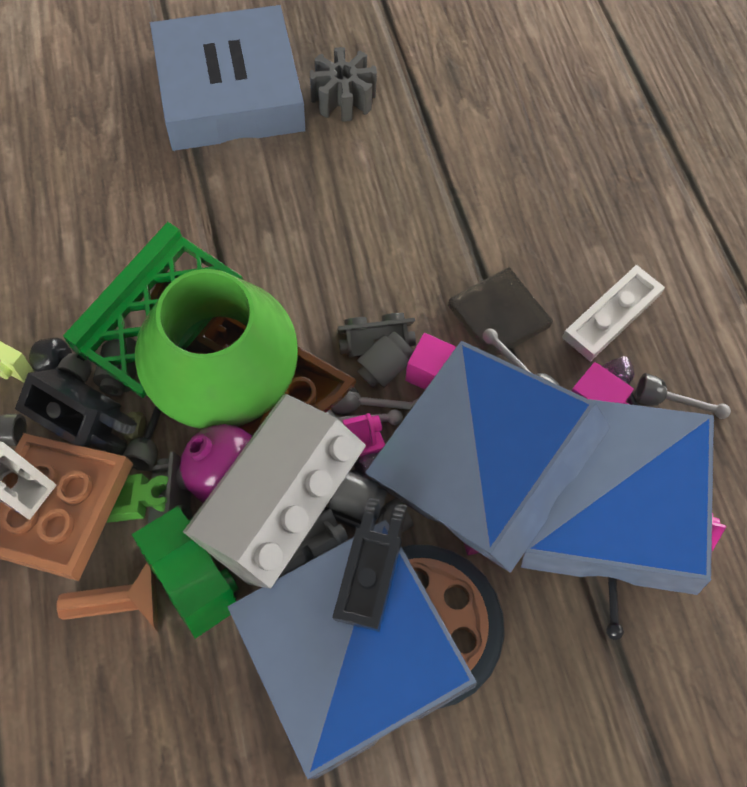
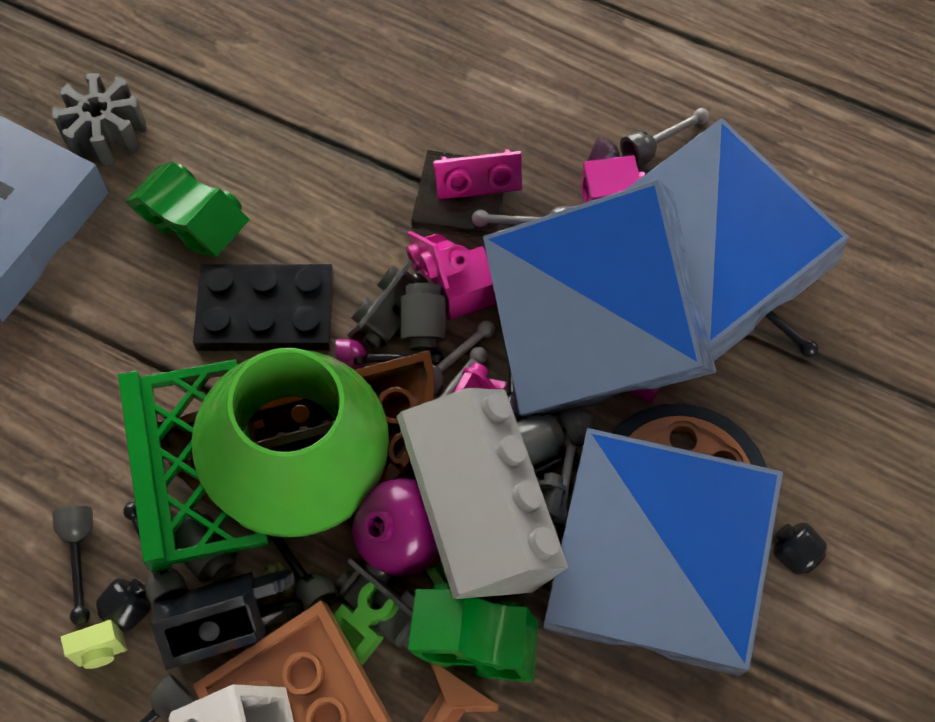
camera: 45 degrees left, 0 degrees up
black hinge [332,497,407,632] -> none
white plate [562,265,665,362] -> none
none -> hinge [52,506,93,626]
none -> green brick [124,161,250,257]
none -> black plate [193,264,334,351]
none -> hinge [335,339,444,370]
none -> dark pink hinge [406,231,470,289]
none -> dark pink hinge [433,149,522,200]
none -> black piece [773,522,827,575]

